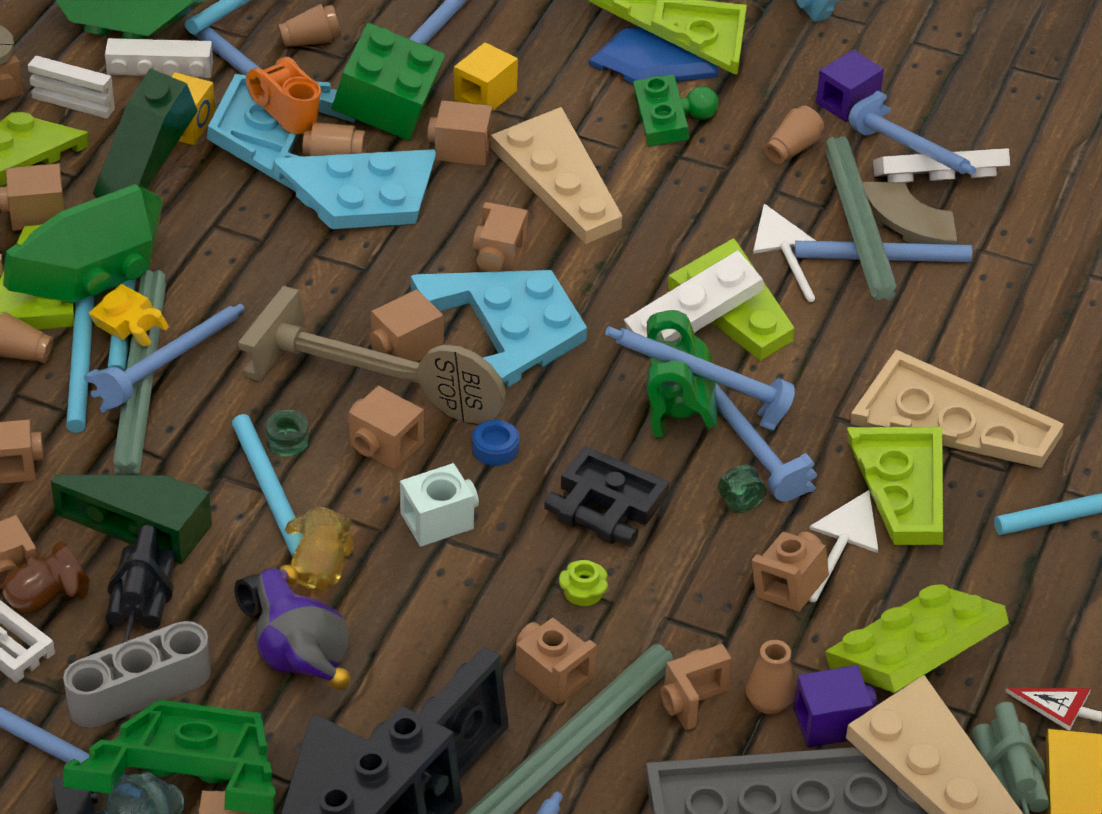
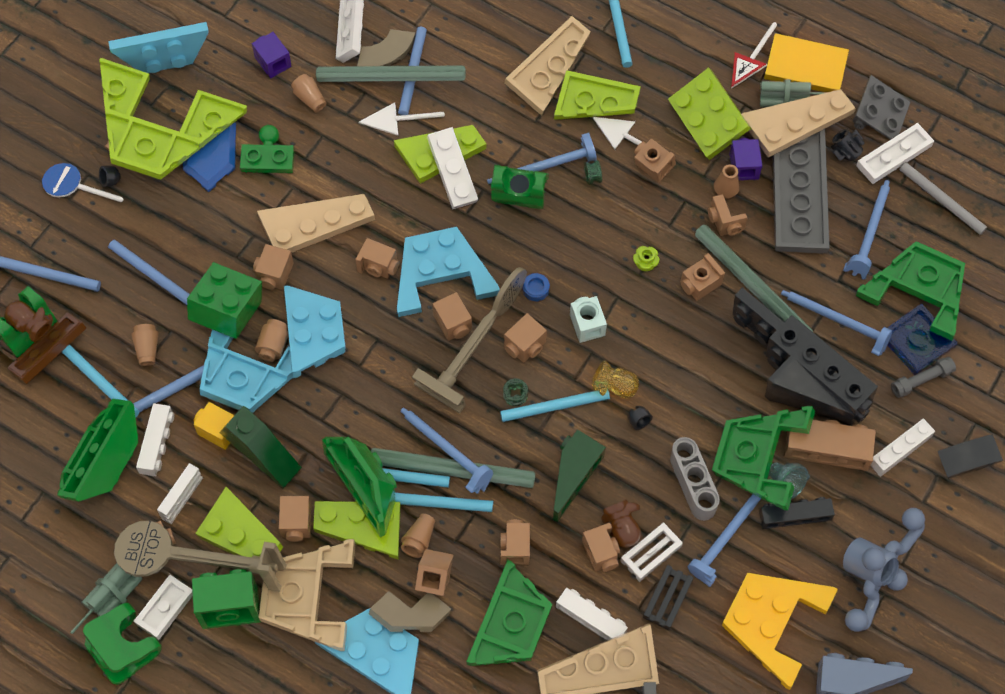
camera: 80 degrees left, 20 degrees up
yellow plate [88,284,169,346] -> none
black piece [105,525,176,643] -> none
orange piece [246,57,321,134] -> none
piece [255,565,351,690] -> none
yellow brick [454,42,518,111] -> none
black plate [544,446,669,547] -> none
medium blue piece [605,326,795,431] -> none
medium blue piece [849,91,976,175] -> none

